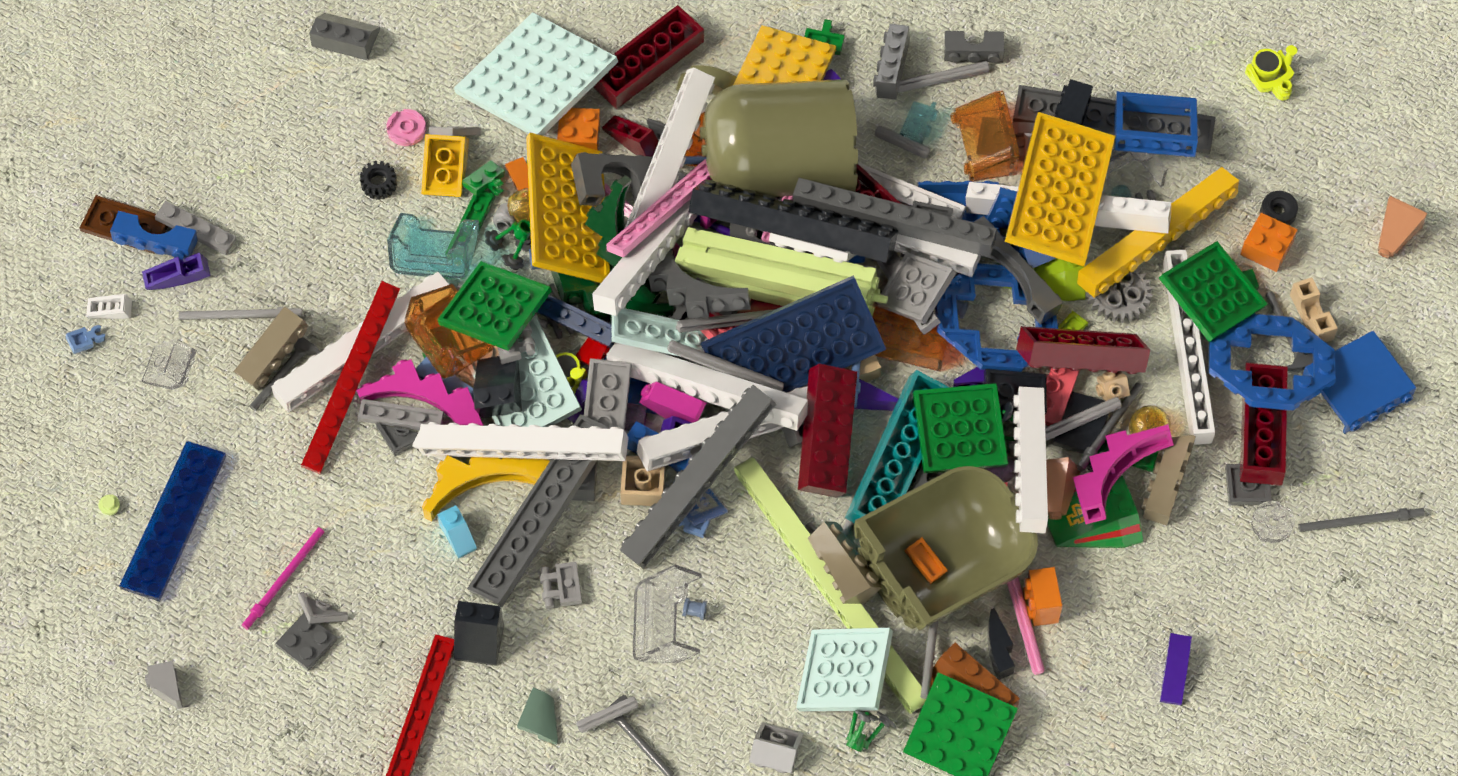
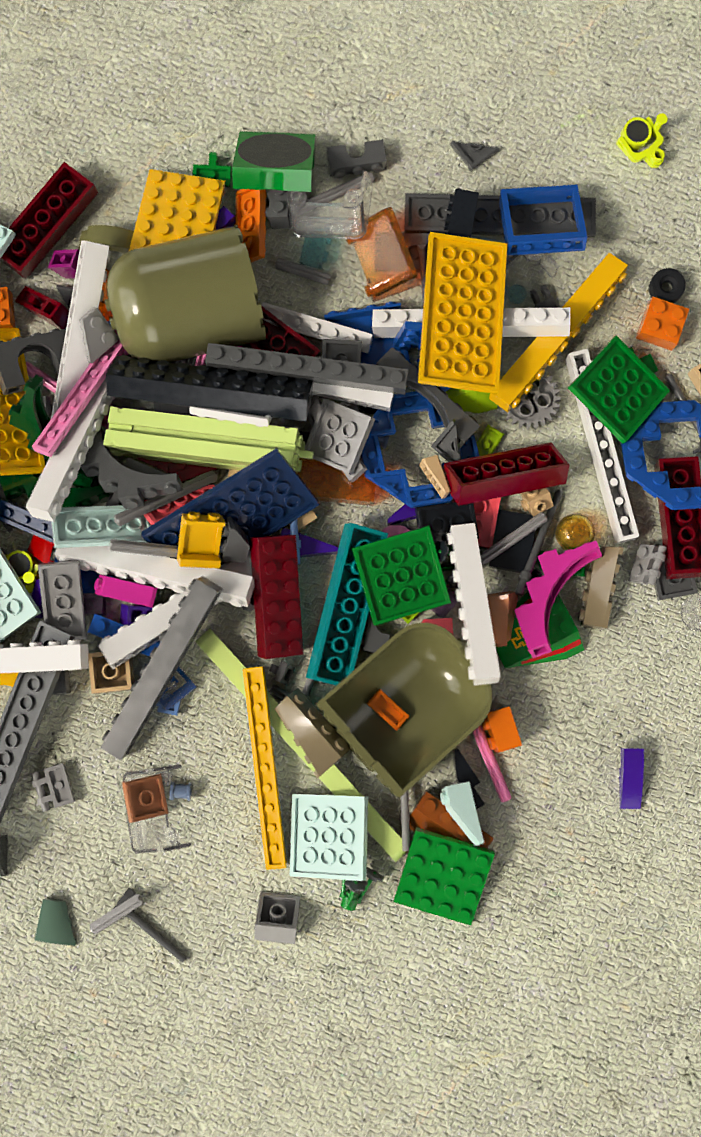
camera: 10 degrees left, 20 degrees up
none -> magenta brick [48,249,80,279]
none -> light grey wing [80,307,119,363]
none -> nougat tile [122,774,169,823]
none -> yellow panel [177,512,226,568]
none -> dark grey slope [219,516,250,562]
none -> tile [232,131,316,192]
none -> orange plate [235,189,266,263]
none -> yellow plate [243,666,287,870]
none -> dark grey tile [269,661,295,686]
none -> clear windscreen [287,171,373,239]
none -> tan slope [419,455,450,499]
none -> dark grey tile [431,419,461,462]
none -> light aqua slope [440,782,484,846]
none -> dark grey tile [450,141,499,171]
none -> light grey plate [628,544,667,585]

